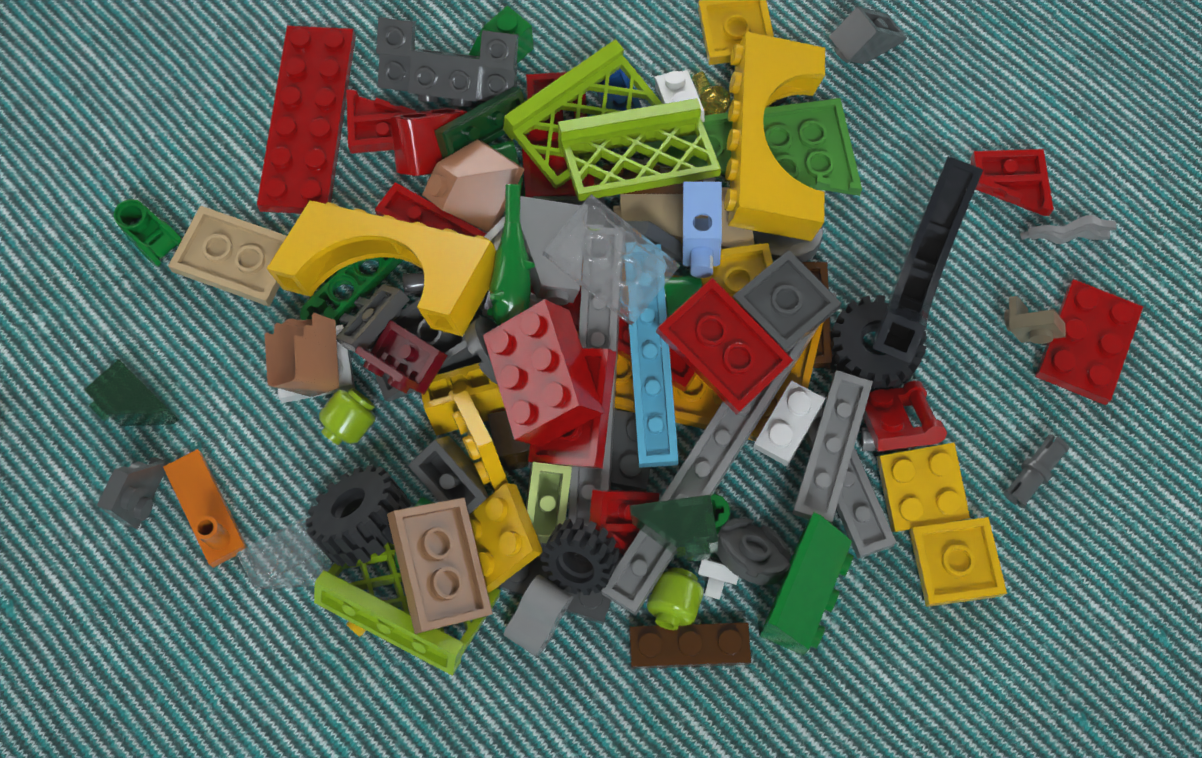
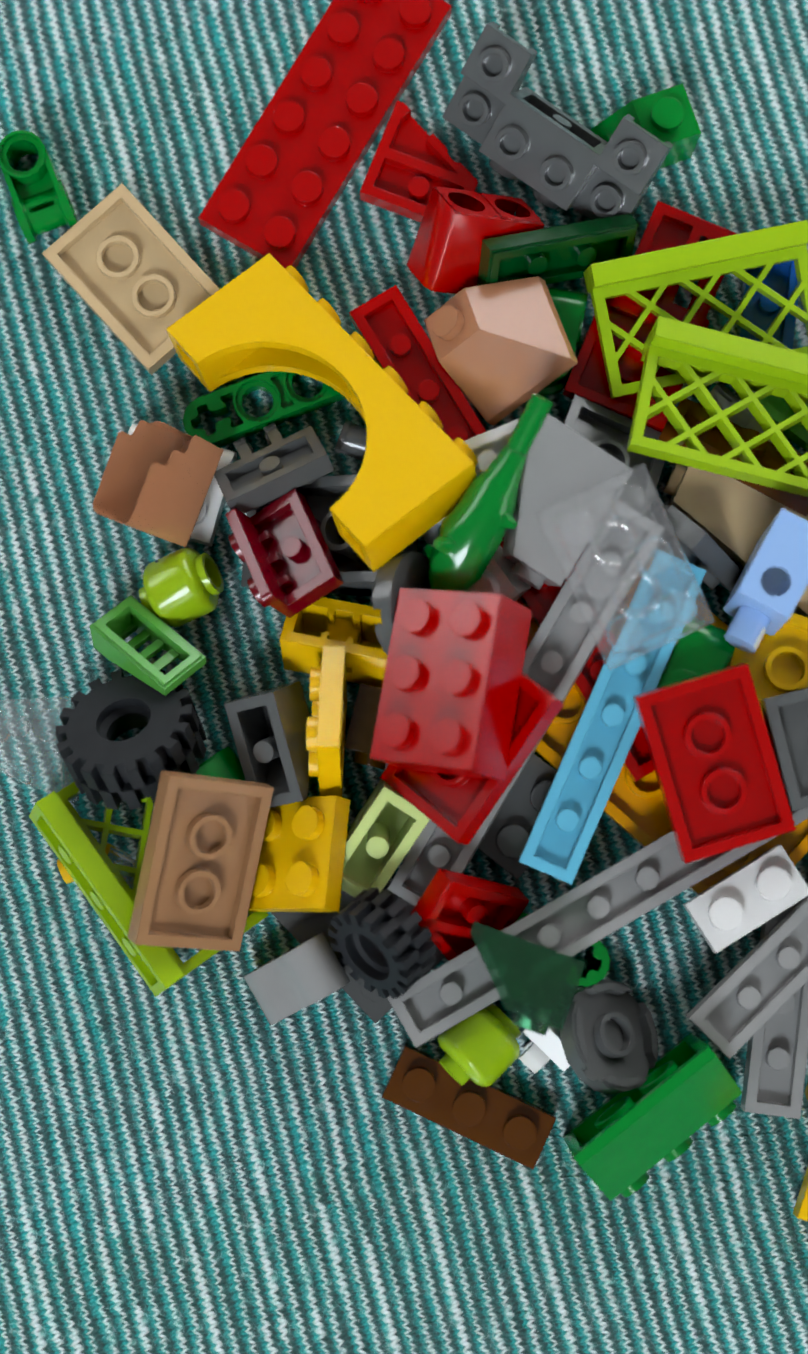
camera: 30 degrees right, 15 degrees up
none -> bright green slope [90,595,207,696]

